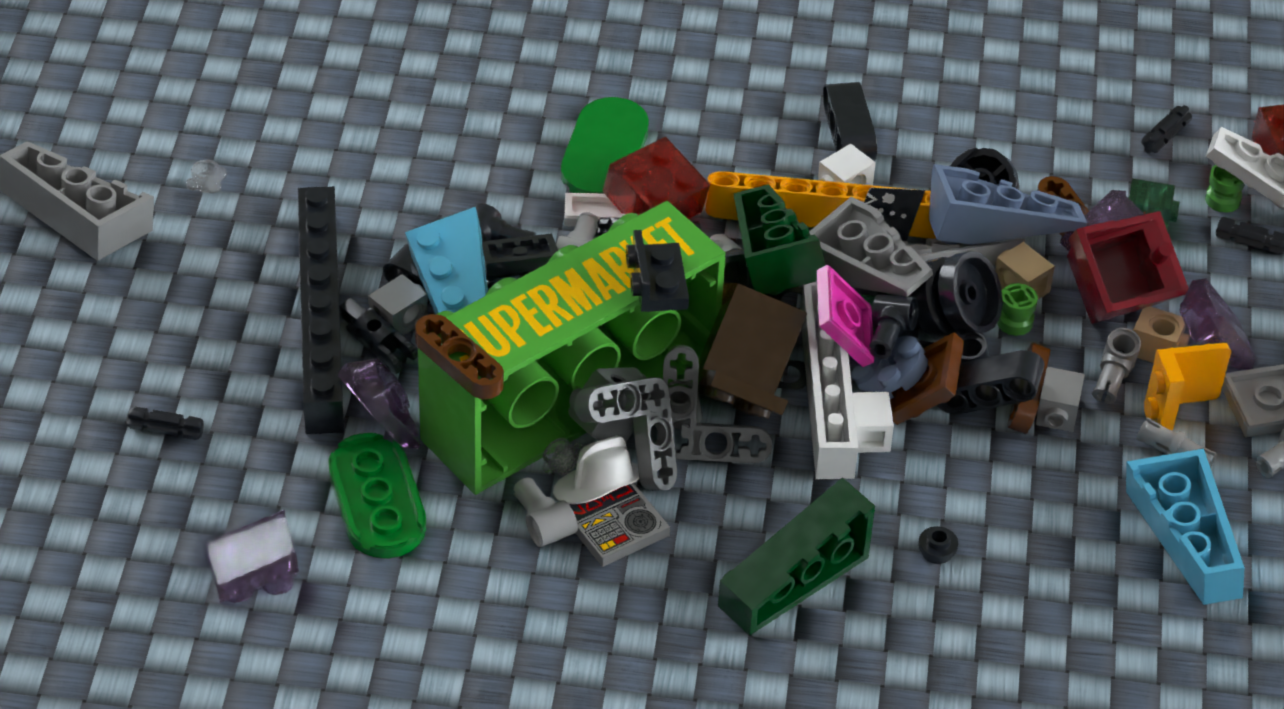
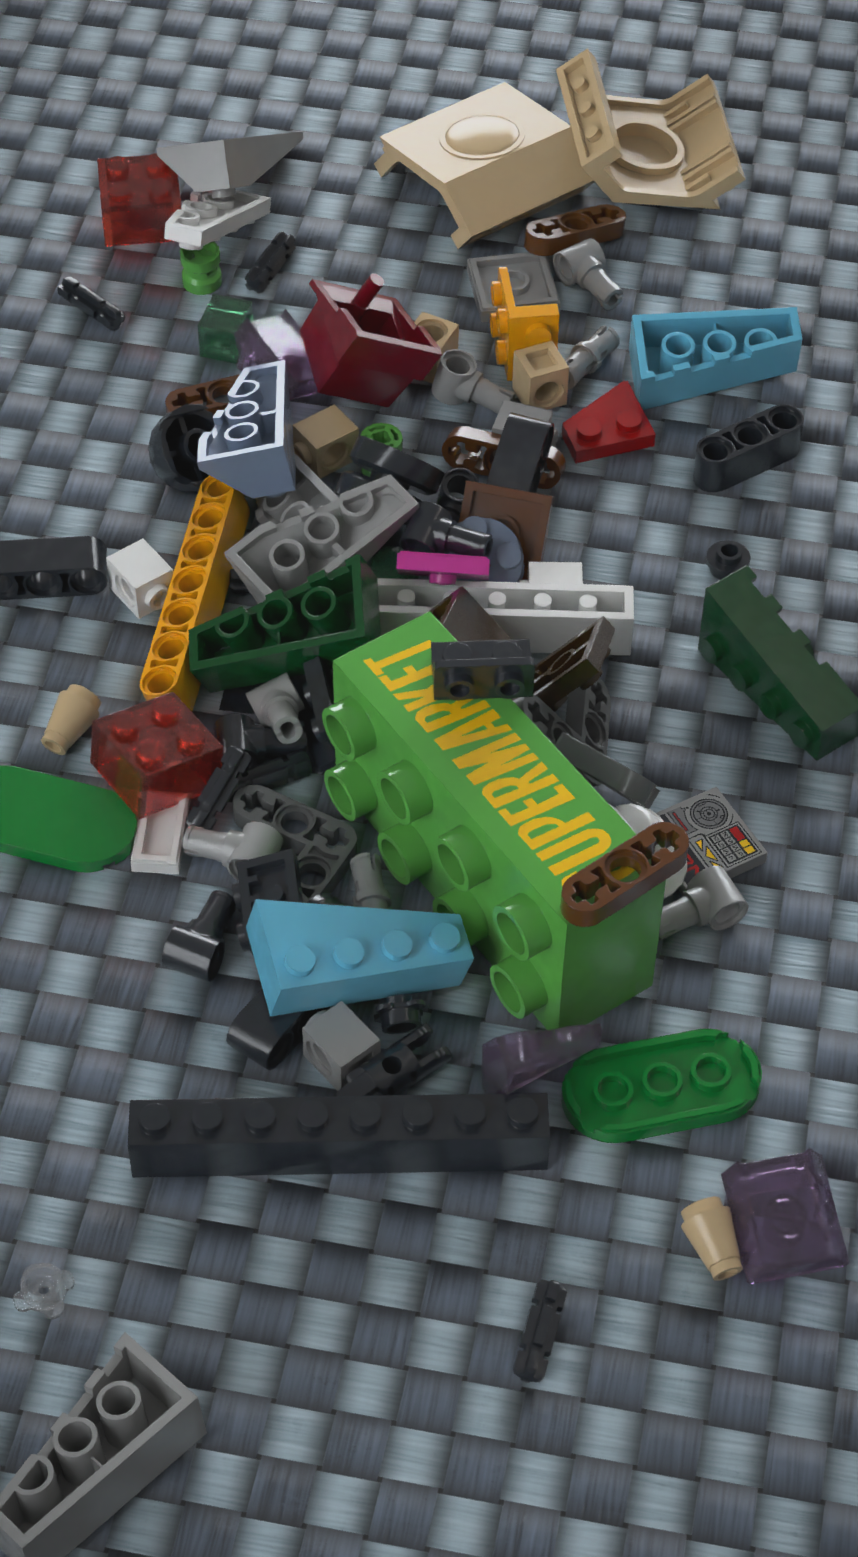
camera: 85 degrees left, 5 degrees up
black sticker [864,188,925,241] -> none
clear purple slope [1179,278,1256,370] -> none
none -> tan cone [41,684,101,755]
none -> tan brick [512,341,569,409]
none -> red wing [561,381,656,464]
none -> tan cone [681,1196,743,1281]
none -> black beam [693,404,804,493]

